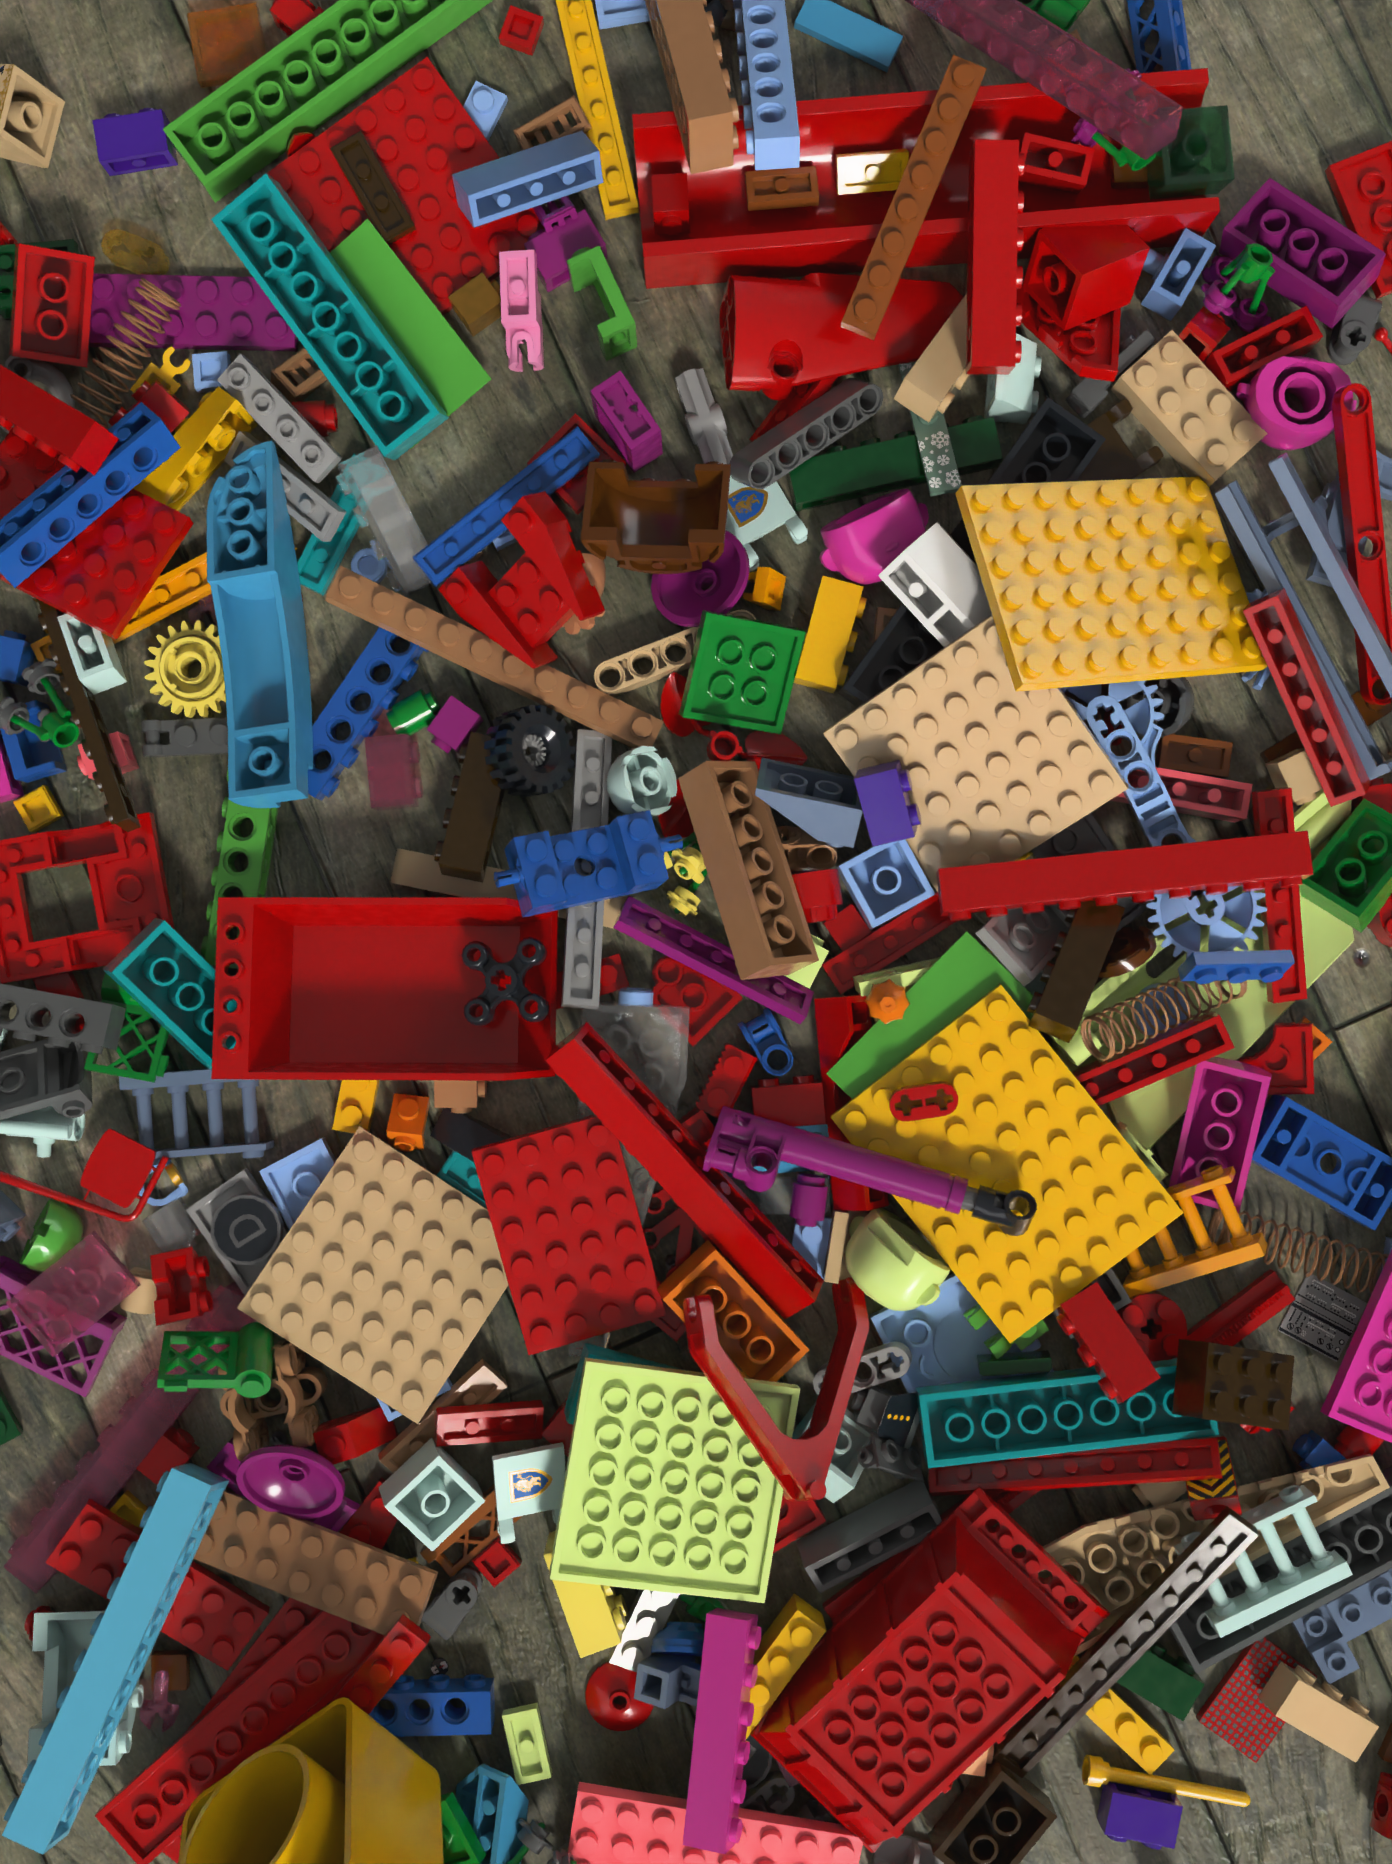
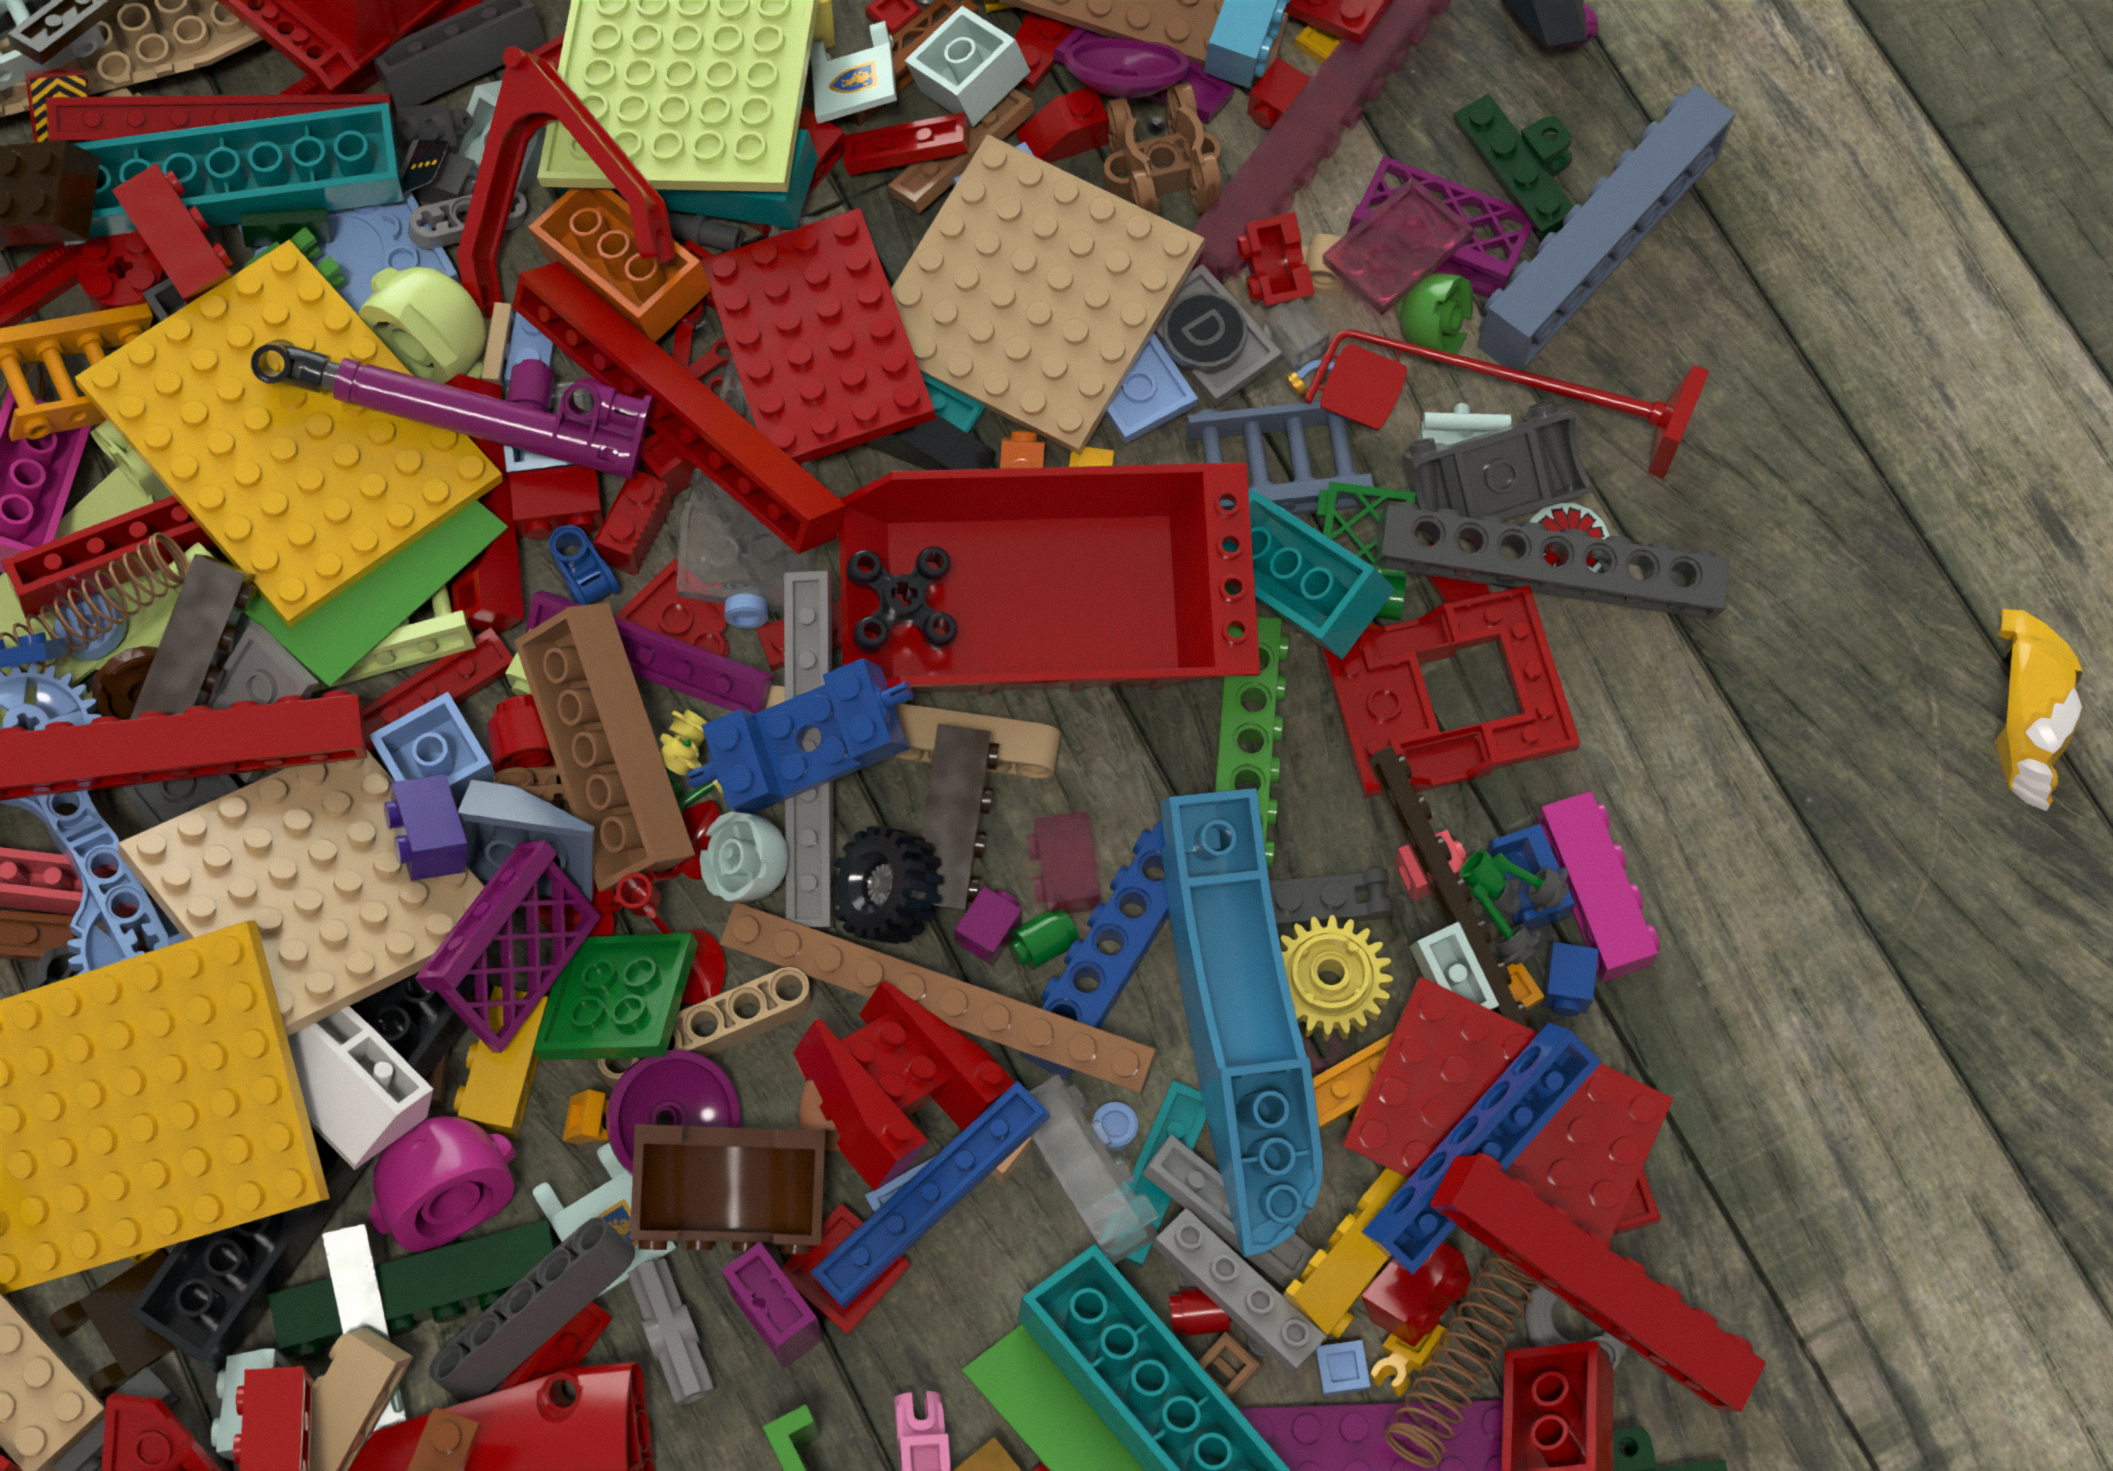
camera: 175 degrees right, 20 degrees down
yellow tile [13,785,64,833] -> none
green piece [157,1322,274,1398] -> none
red tile [822,904,872,952] -> none
orange piece [864,979,911,1025] -> none
red beam [889,1081,958,1122] -> none
none -> magenta fence [415,841,601,1053]
none -> dark grey pin [668,211,743,251]

